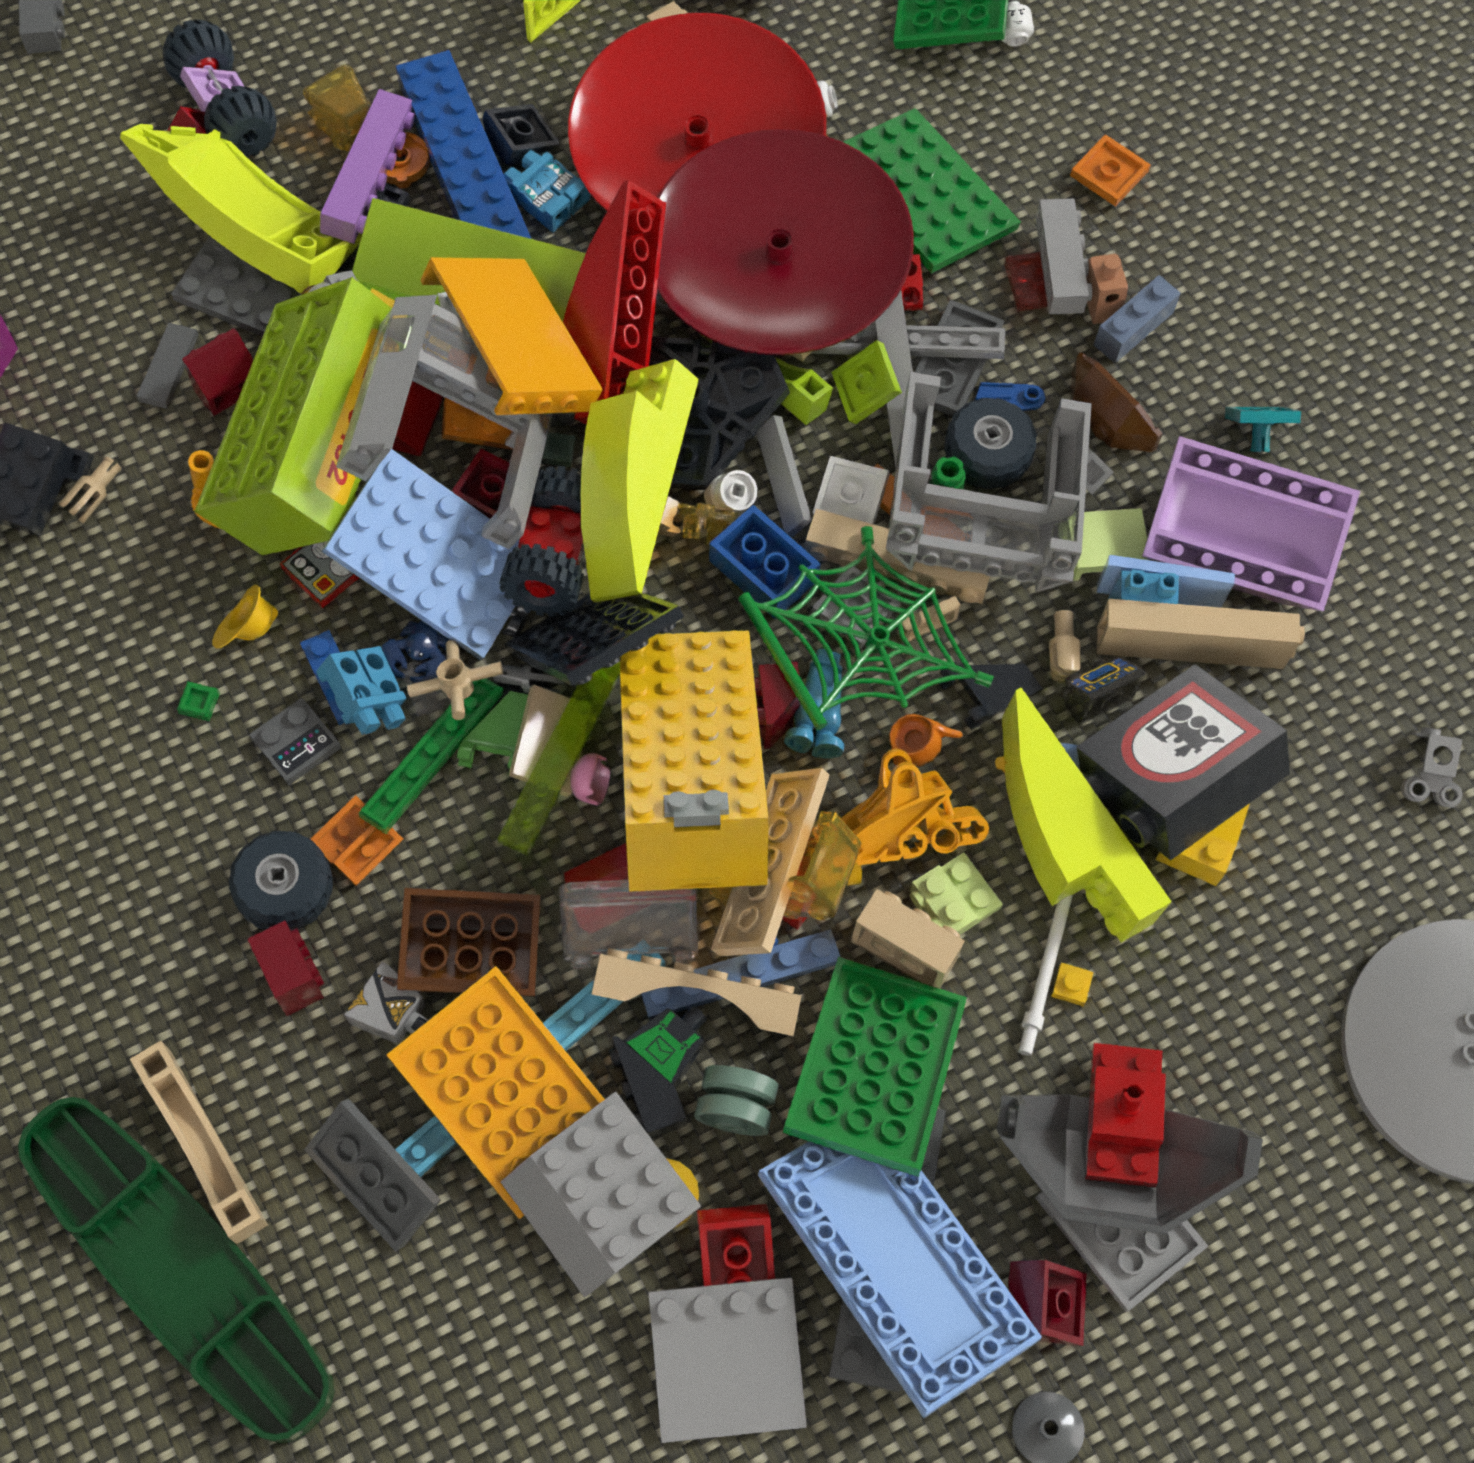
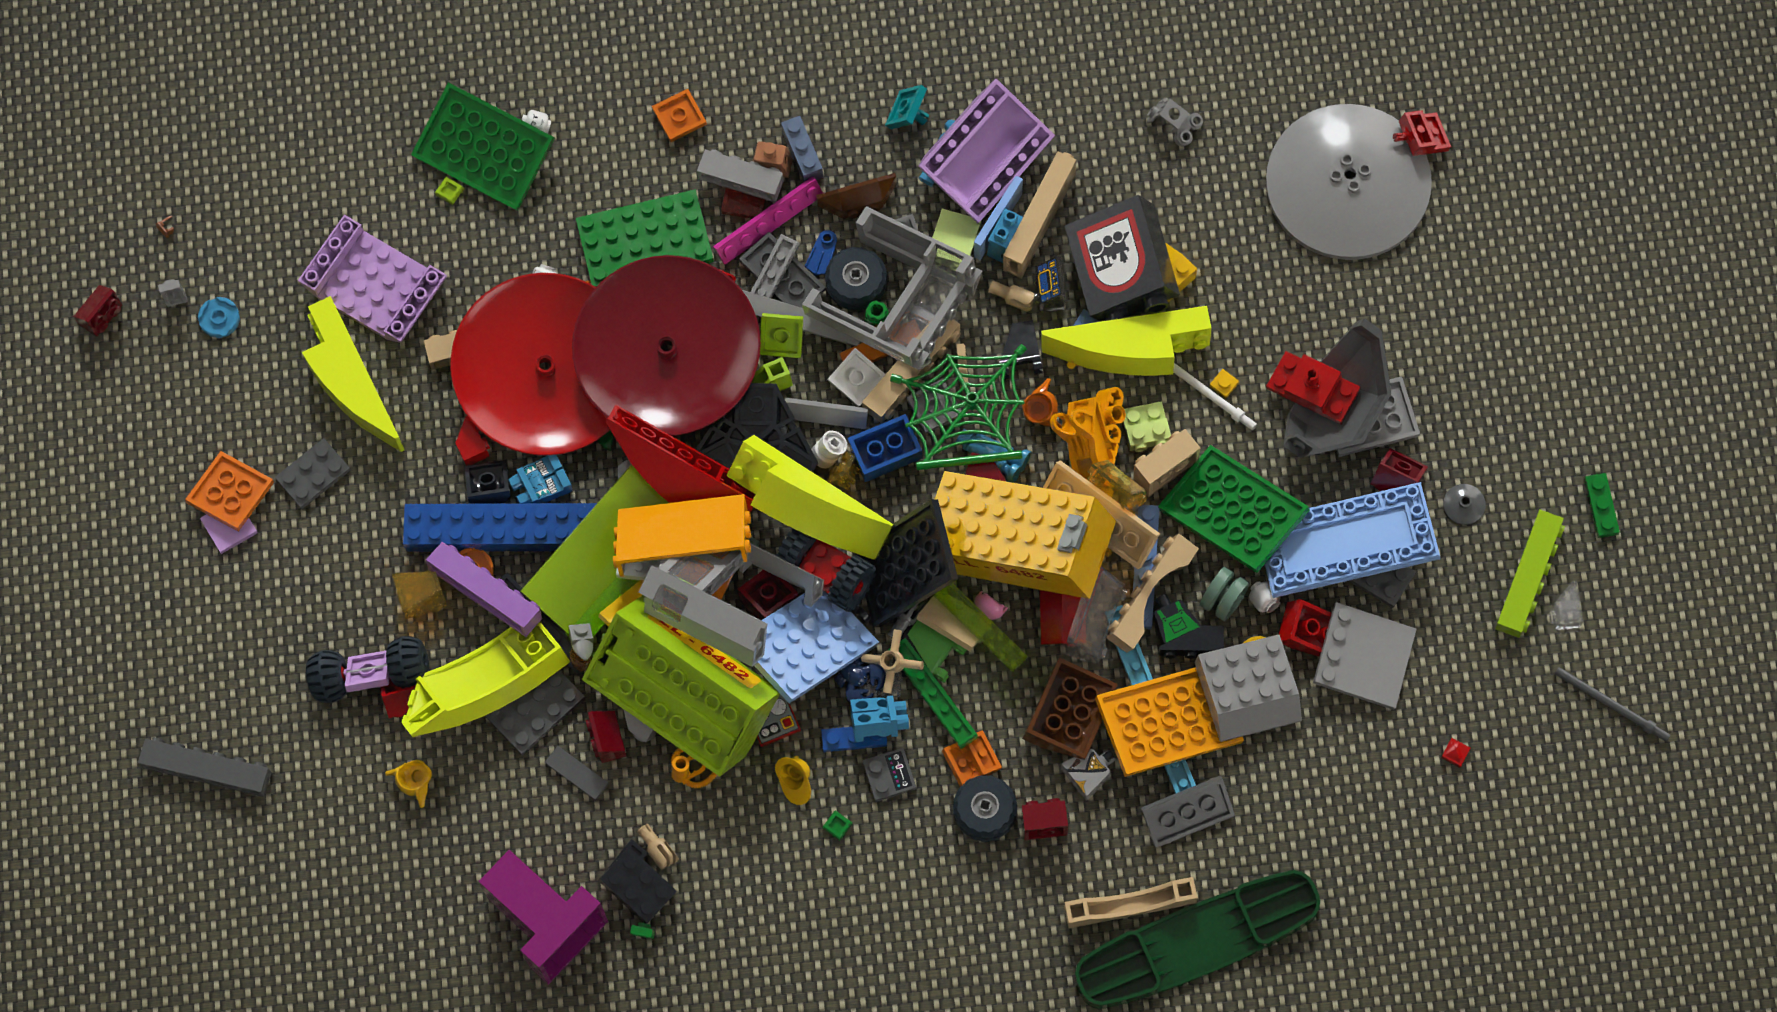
camera: 60 degrees left, 5 degrees up
none -> yellow piece [385,759,432,808]
none -> red slope [456,416,490,466]
none -> dark pink plate [713,177,823,265]
none -> white head [1249,581,1281,613]

